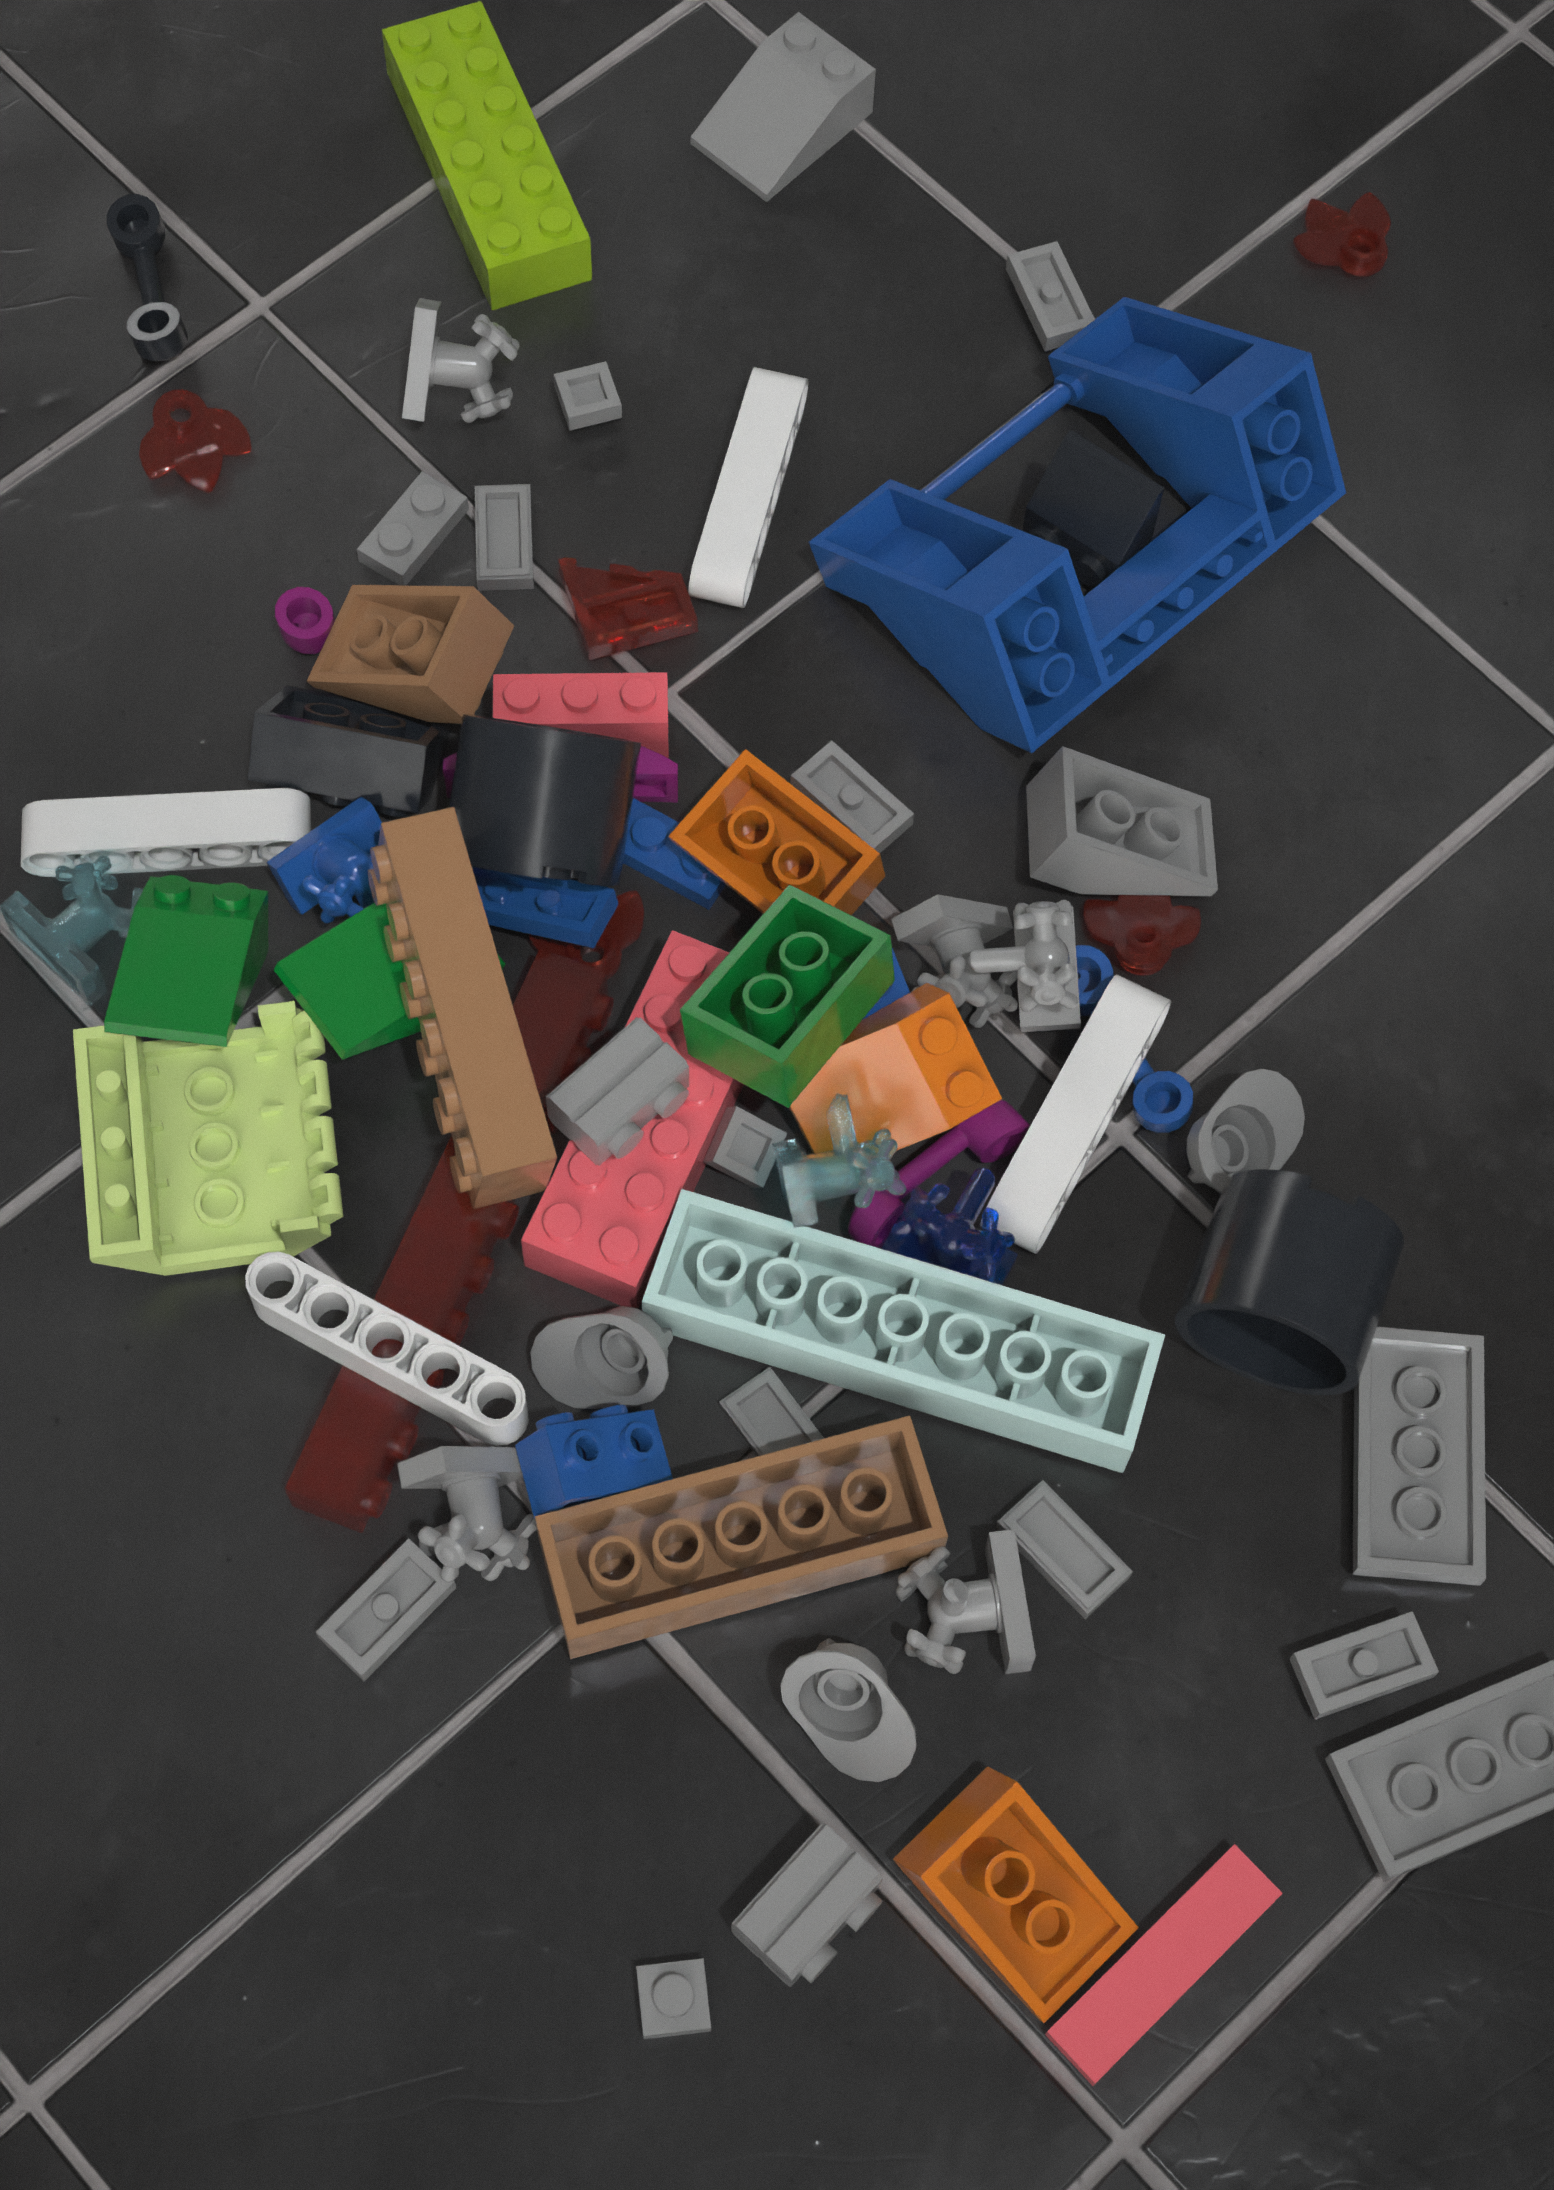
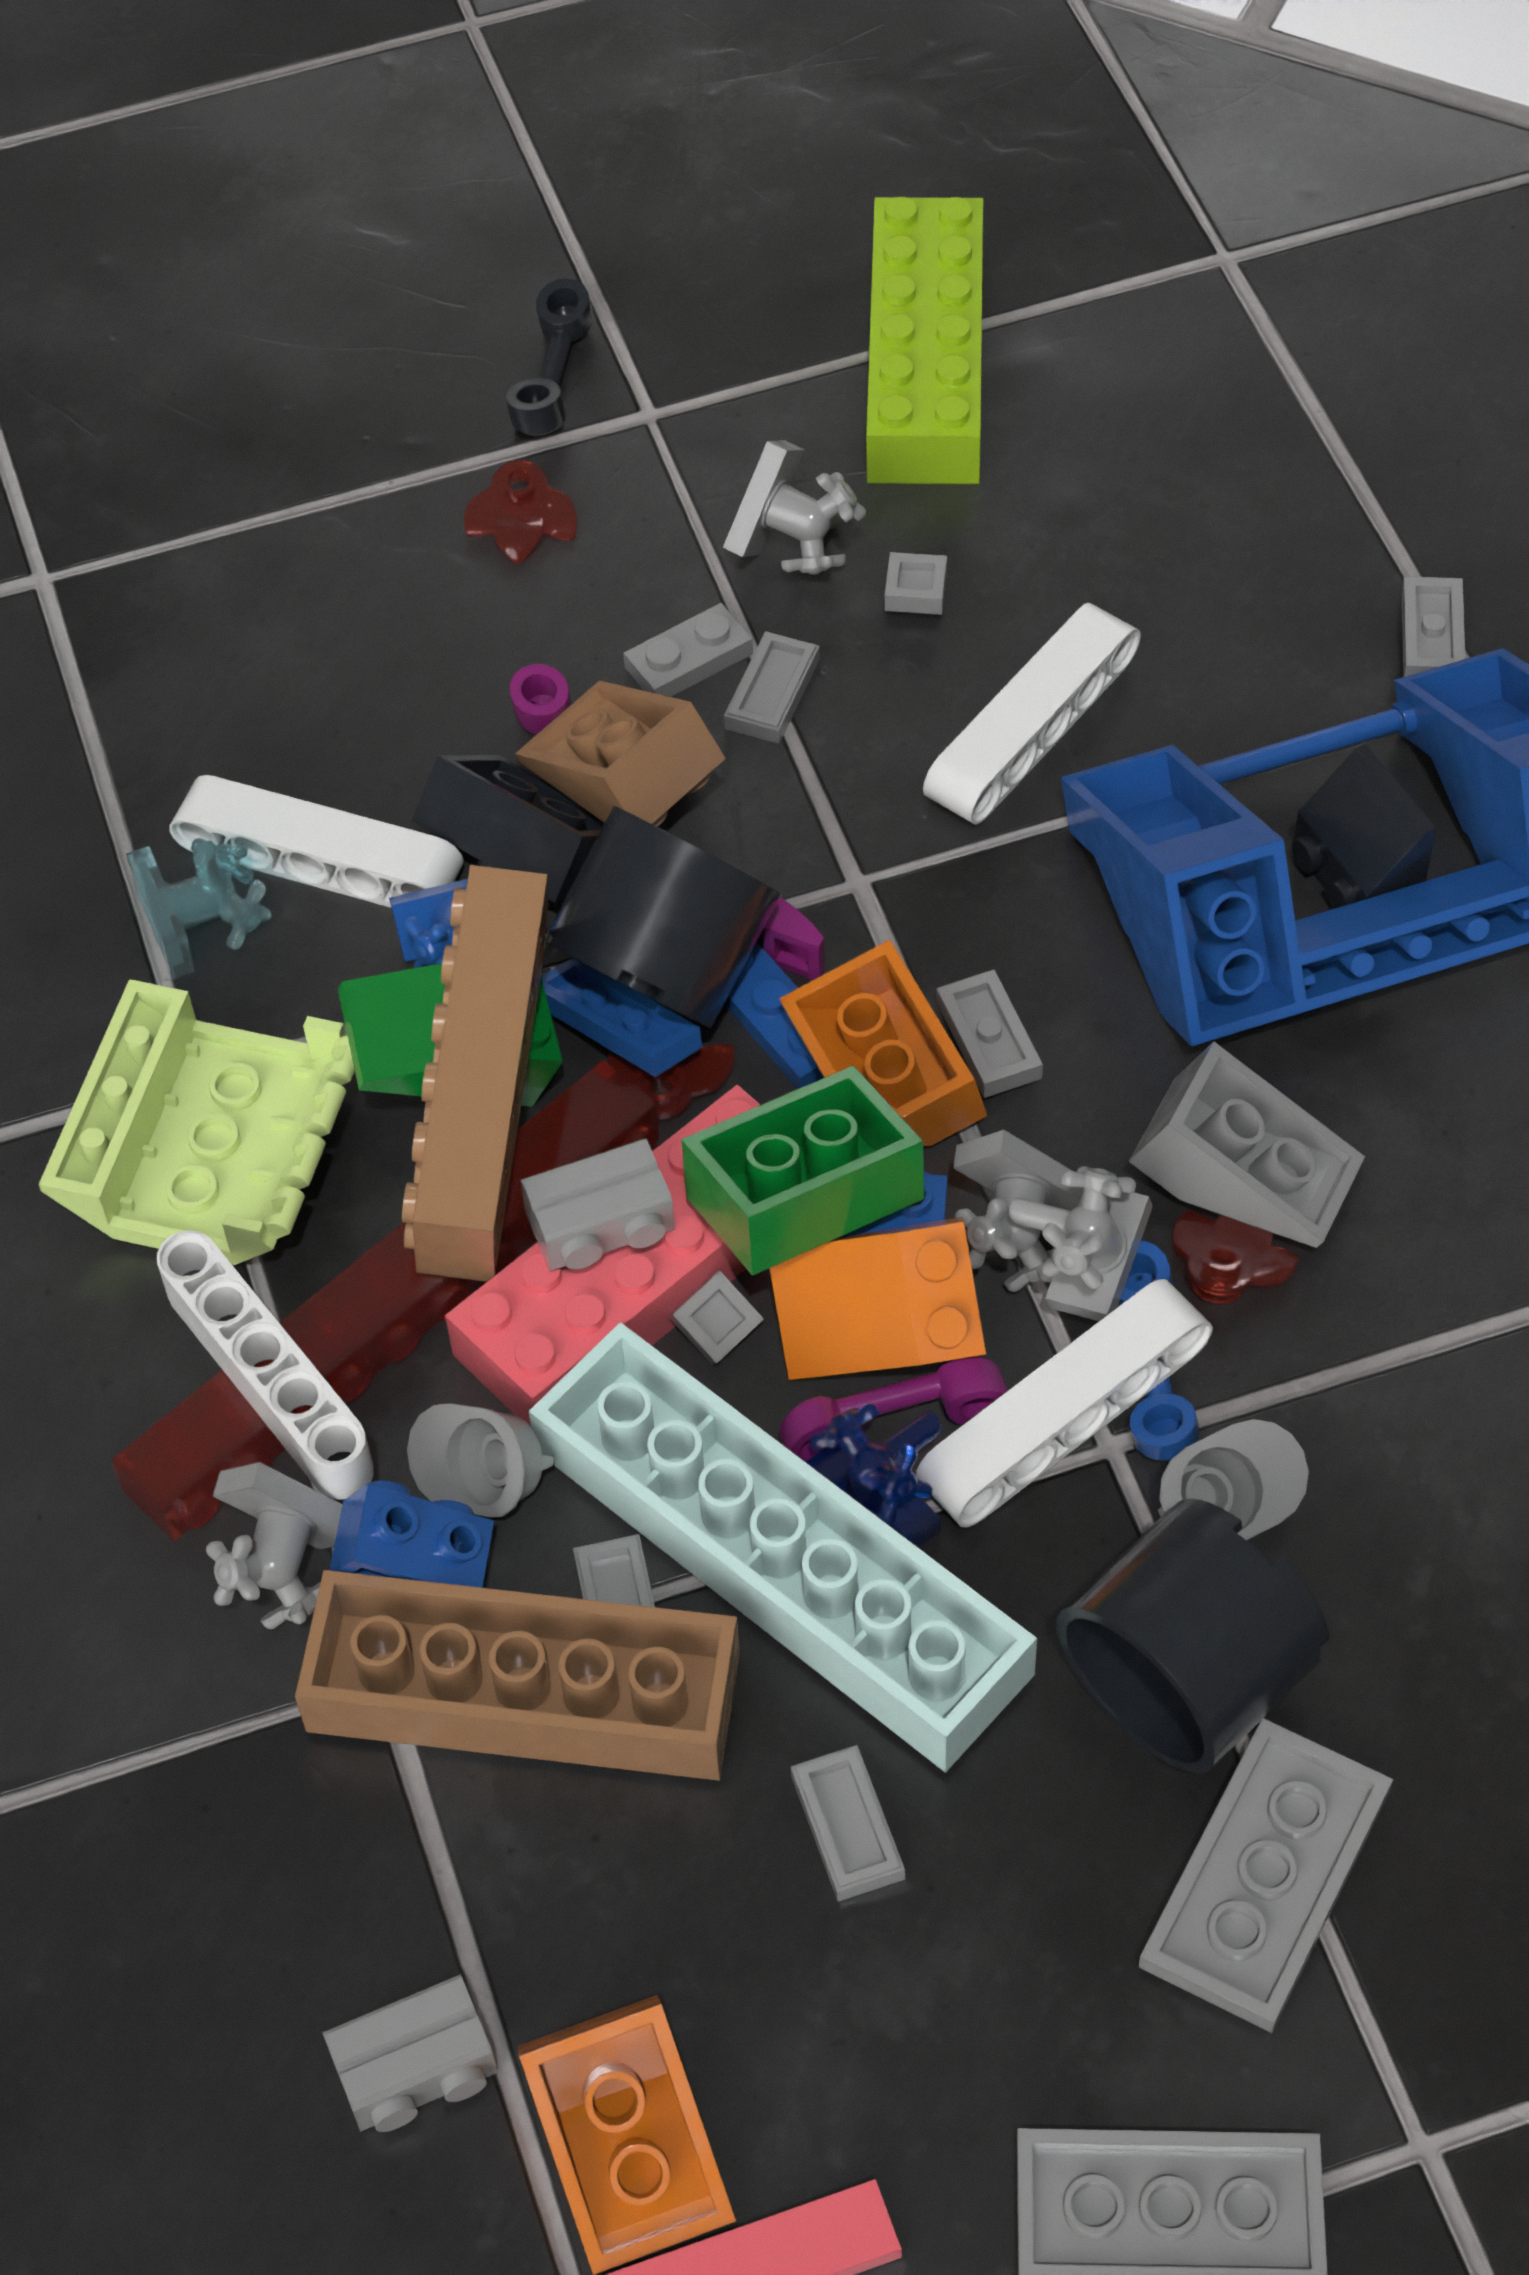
camera: 30 degrees right, 10 degrees down
green slope [104,875,268,1047] -> none
light grey plate [316,1539,456,1681] -> none
coral brick [493,672,669,758] -> none
clear red wing [558,557,698,660] -> none
light grey plate [636,1958,711,2039] -> none
light grey slope [690,12,876,202] -> none
clear light blue piece [772,1093,906,1228] -> none
light grey piece [780,1638,917,1782] -> none
light grey piece [896,1529,1036,1674] -> none
light grey plate [1290,1611,1439,1720] -> none

